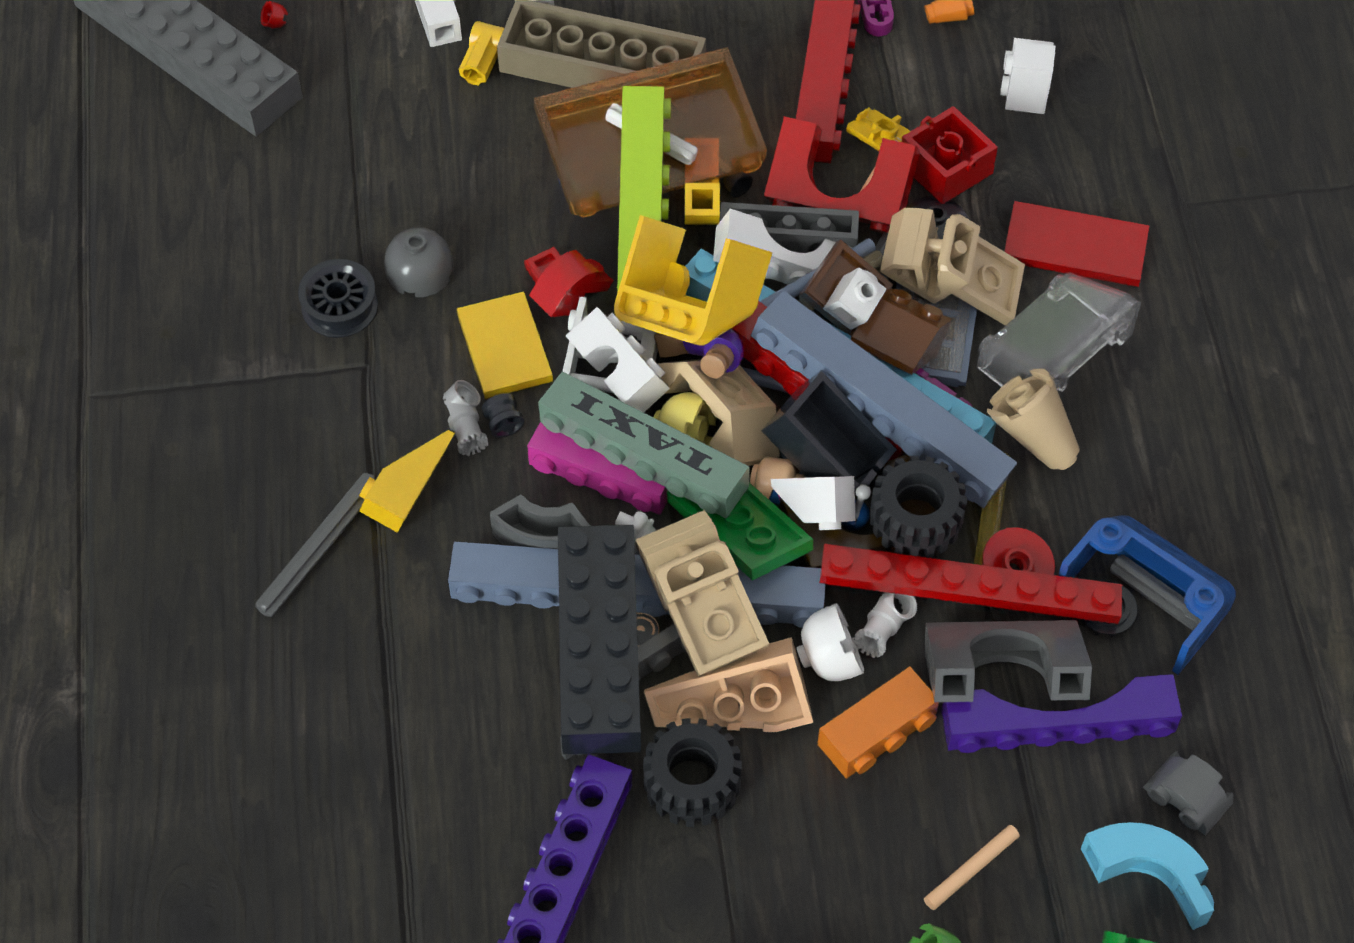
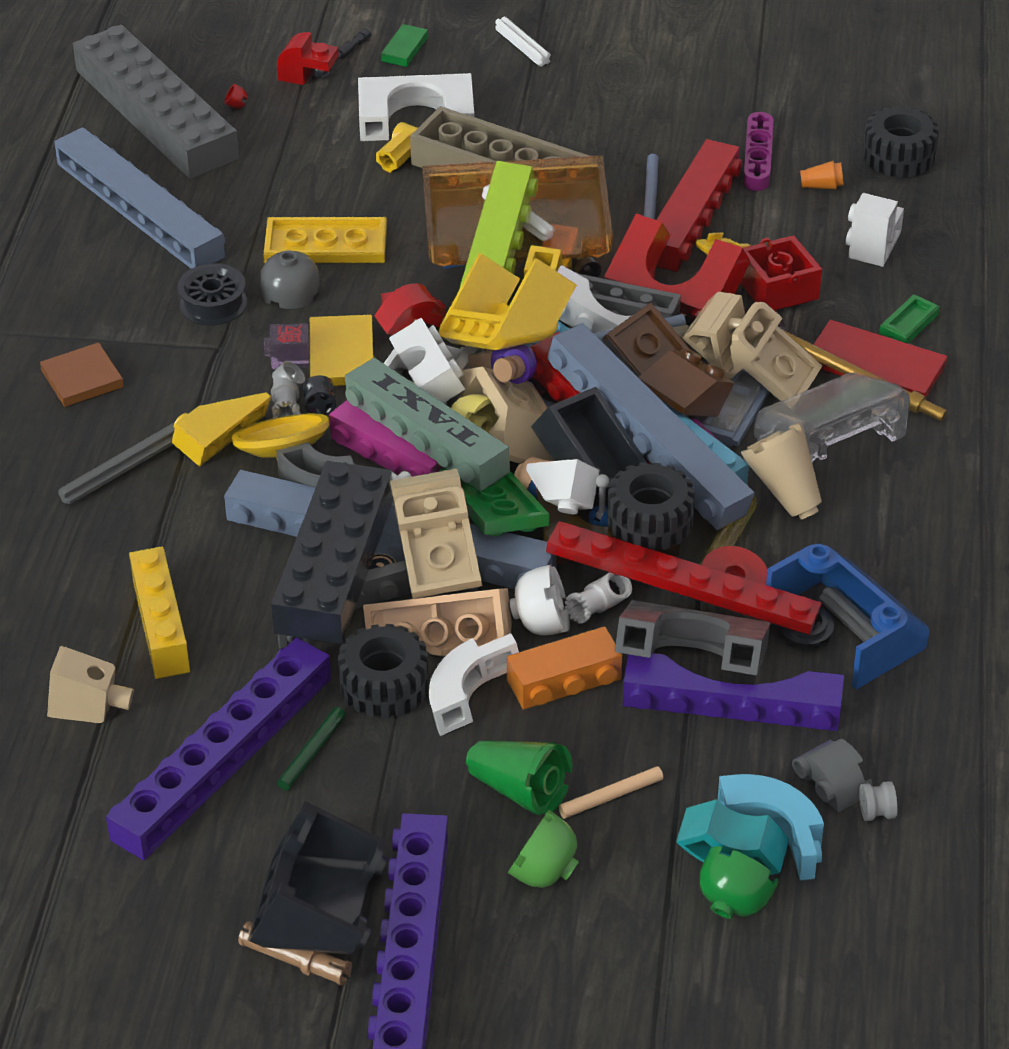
camera: 15 degrees right, 15 degrees down
white brick [823,268,886,330] -> none
none -> dark orange tile [40,342,124,407]
none -> tan torso [47,646,134,723]
none -> sand blue brick [54,127,225,269]
none -> yellow brick [129,546,190,679]
none -> yellow dish [232,414,330,458]
none -> yellow tile [264,217,387,263]
none -> clear purple brick [264,323,309,369]
none -> dark green bar [277,707,346,791]
none -> white arch [429,633,519,736]
none -> green cone [466,740,572,816]
none -> sand blue bar [644,154,659,219]
none -> teal brick [676,799,789,875]
none -> pearl gold bar [783,330,947,422]
none -> light grey wheel [859,781,897,821]
none -> green tile [879,294,940,344]

